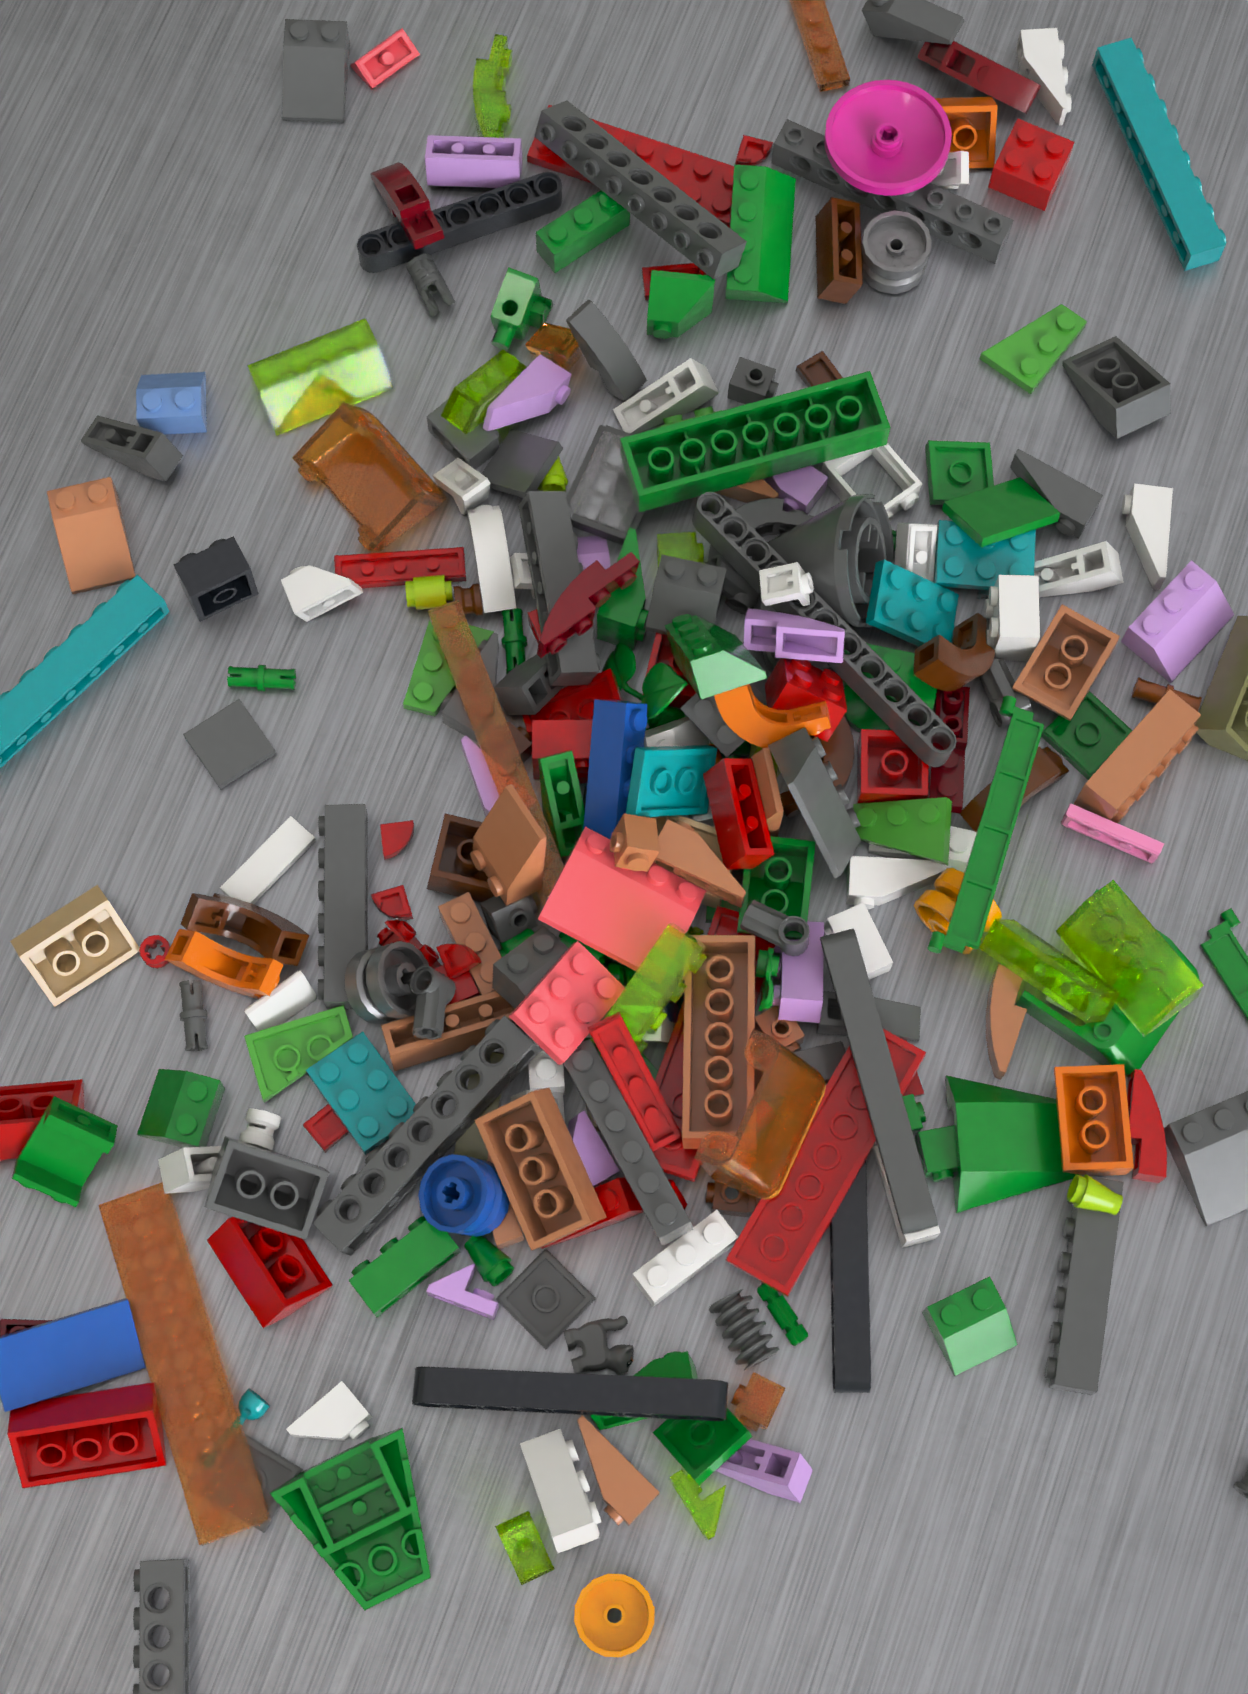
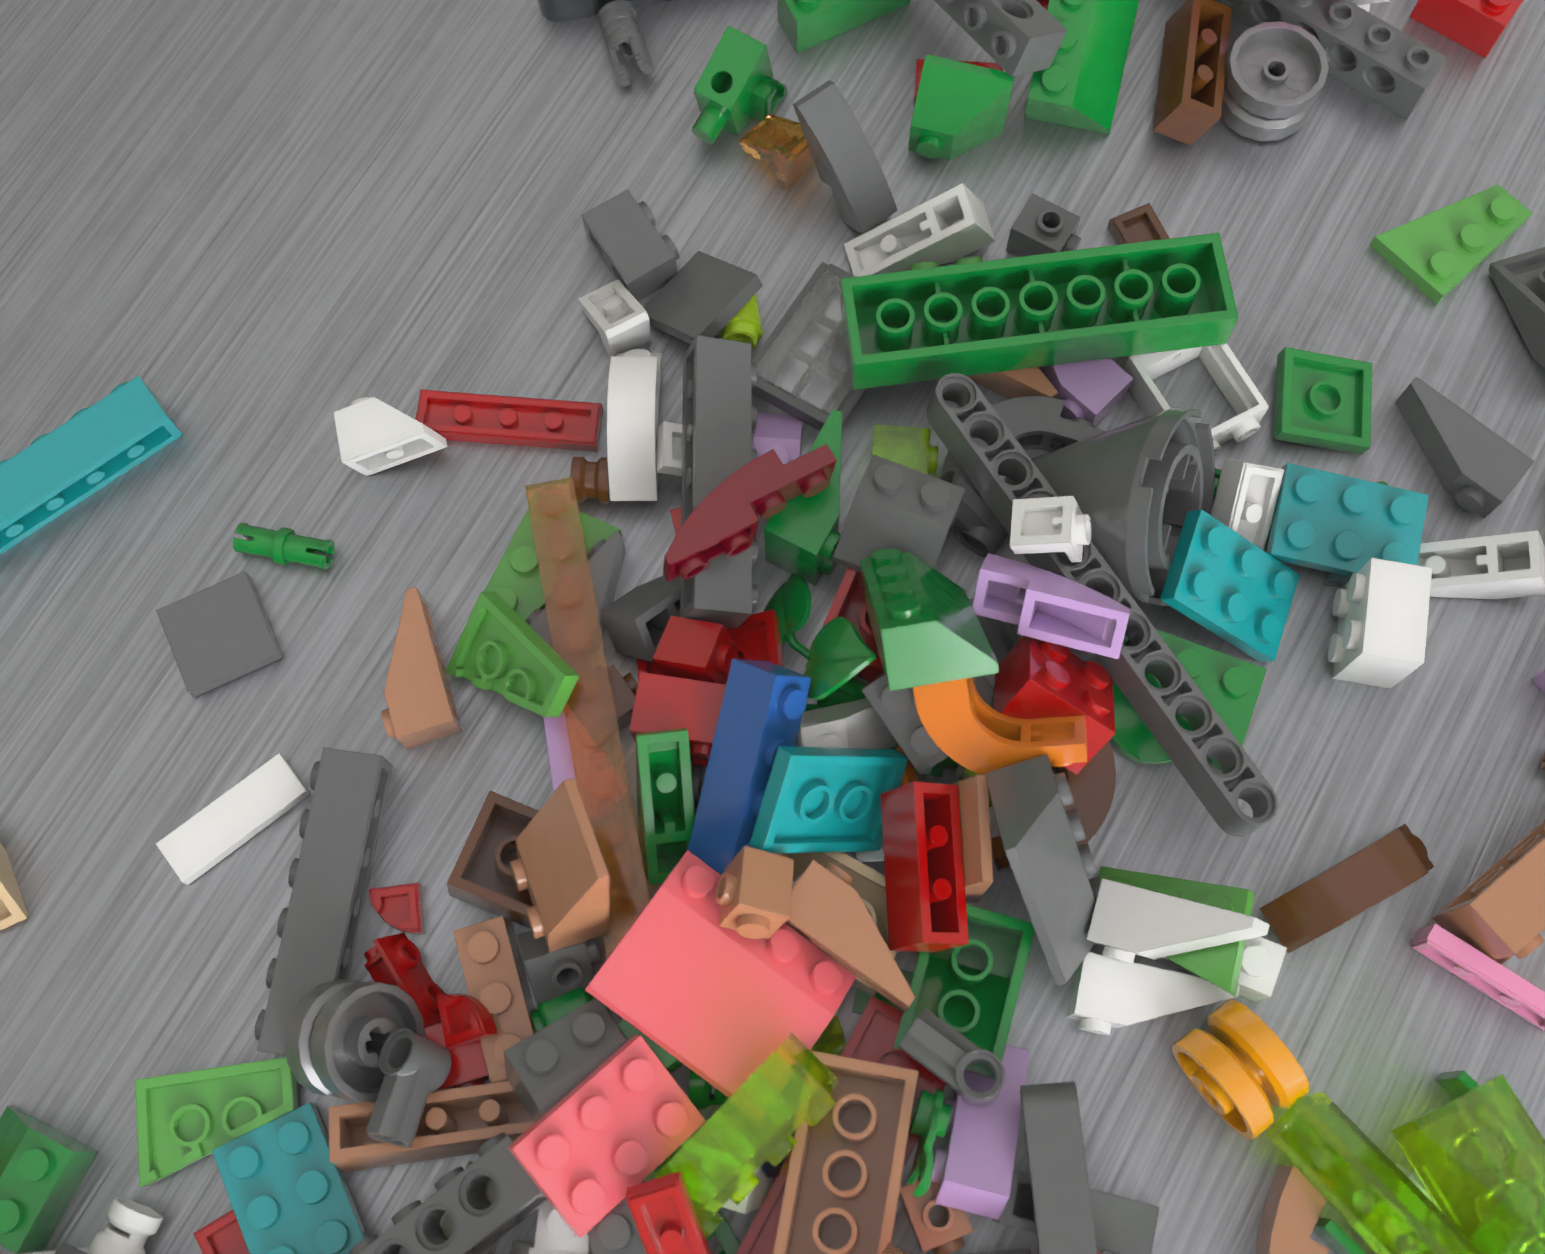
camera: 15 degrees right, 0 degrees up
nougat slope [47,477,136,594] -> none
dark grey slope [81,415,183,481] -> none
medium blue slope [136,372,207,435] -> none
red bush [139,935,171,969] -> none
orange arch [165,929,284,999] -> none
black brick [174,536,259,622] -> none
dark grey pin [179,980,208,1051] -> none
reddish brown arch [181,893,310,966] -> none
white slope [244,970,317,1031] -> none
clear neon green slope [247,318,394,436] -> none
clear orange windscreen [292,402,447,551] -> none
red tile [380,820,414,860] -> none
lime brick [405,575,453,610] -> none
clear neon green brick [441,349,527,435] -> none
lavender slope [483,354,572,431] -> none
green pin [501,608,527,674] -> none
white brick [824,902,893,980] -> none
red brick [857,729,928,804] -> none
reddish brown arch [914,613,995,691] -> none
dark red slope [928,687,970,814] -> none
green piece [928,695,1044,953] -> none
green tile [942,477,1060,547] -> none
dark grey piece [979,658,1032,728] -> none
nougat slope [1012,604,1120,721] -> none
green tile [1041,691,1132,780] -> none
none -> nougat slope [381,587,463,749]
none -> bright green wing [445,592,580,717]
none -> red brick [653,616,739,684]
none -> white slope [1087,878,1270,964]

